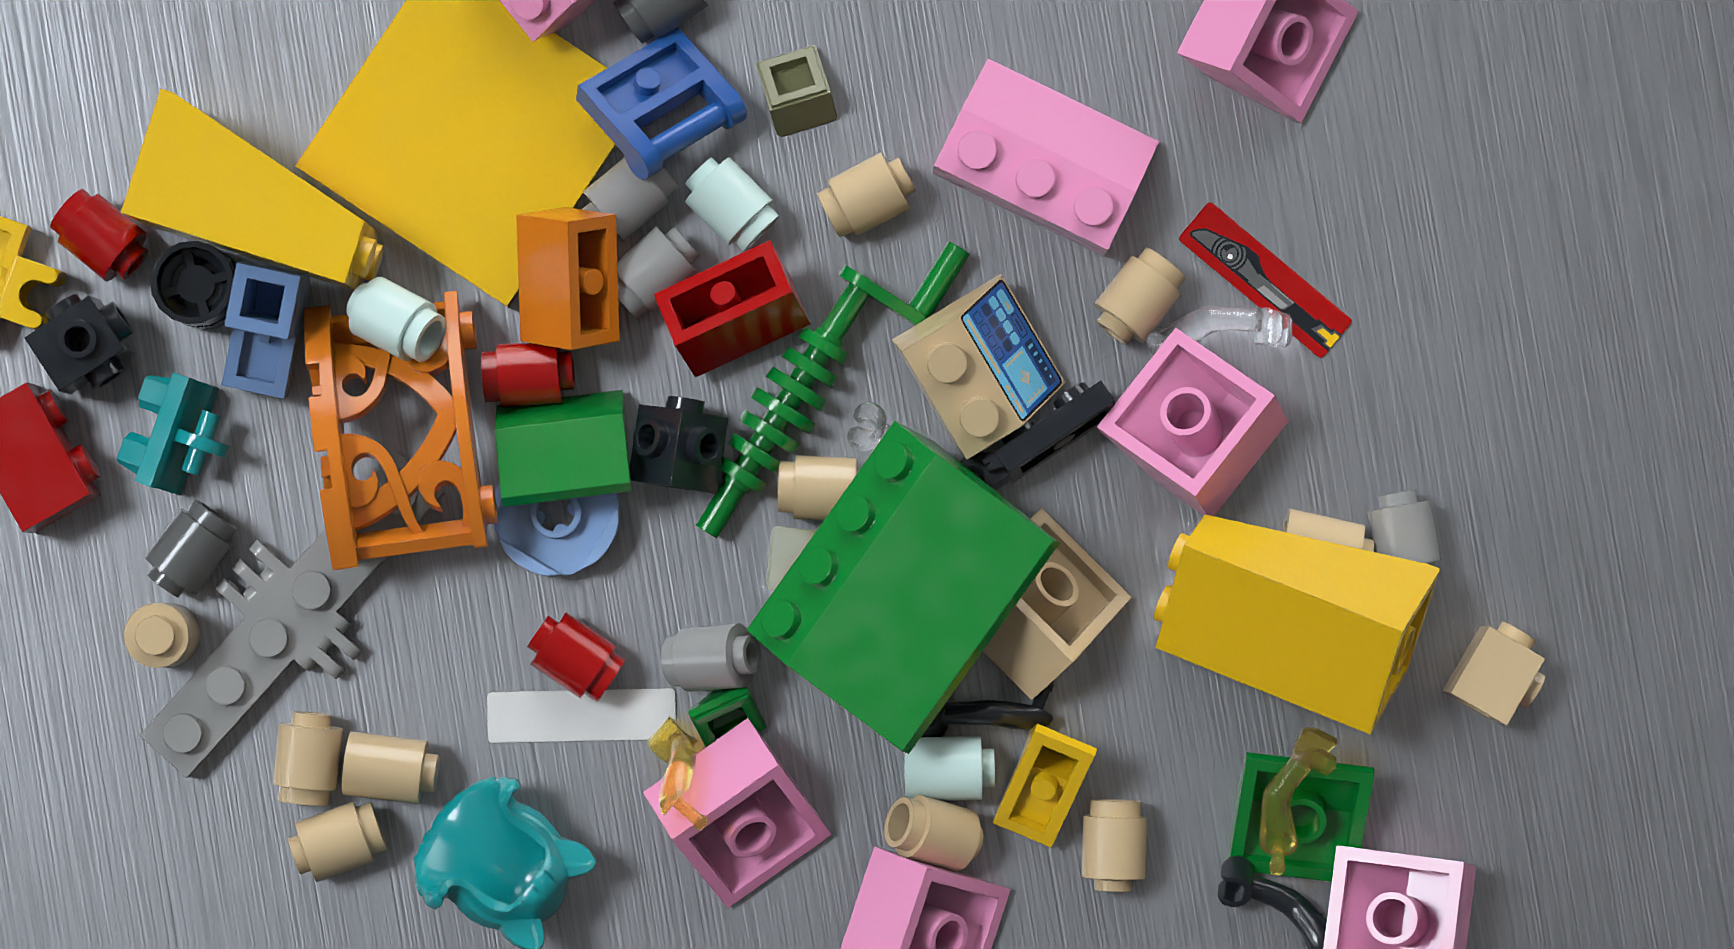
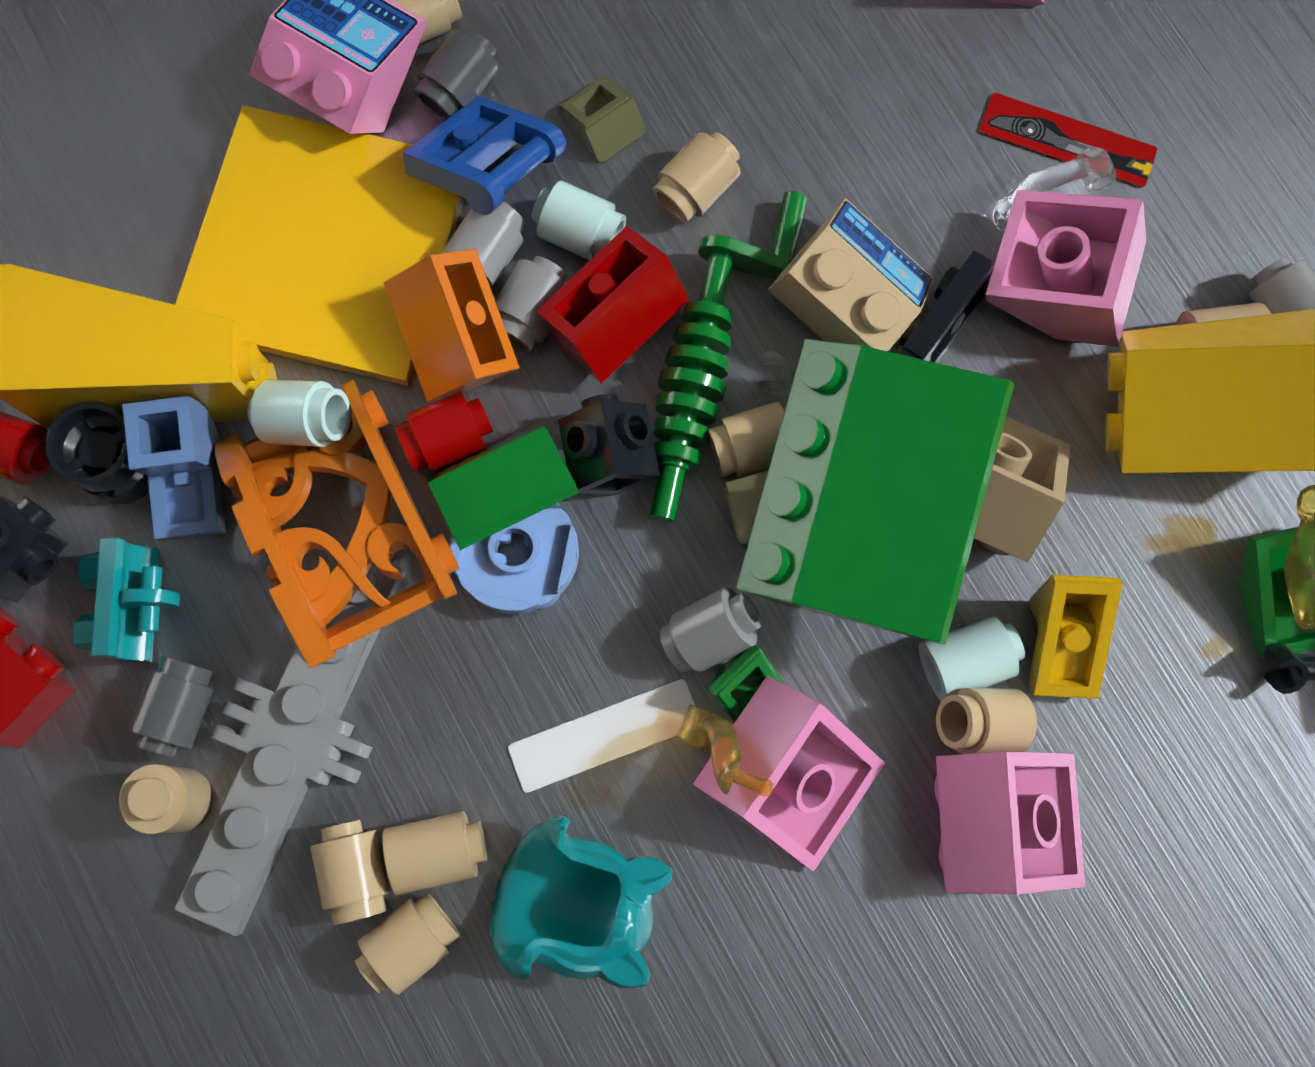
camera: 15 degrees left, 10 degrees down
red brick [527,612,626,702] -> none
black piece [921,681,1054,737] -> none
bright pink slope [933,59,1159,256] -> none
tan brick [1082,799,1147,892] -> none
tan brick [1094,248,1186,345] -> none

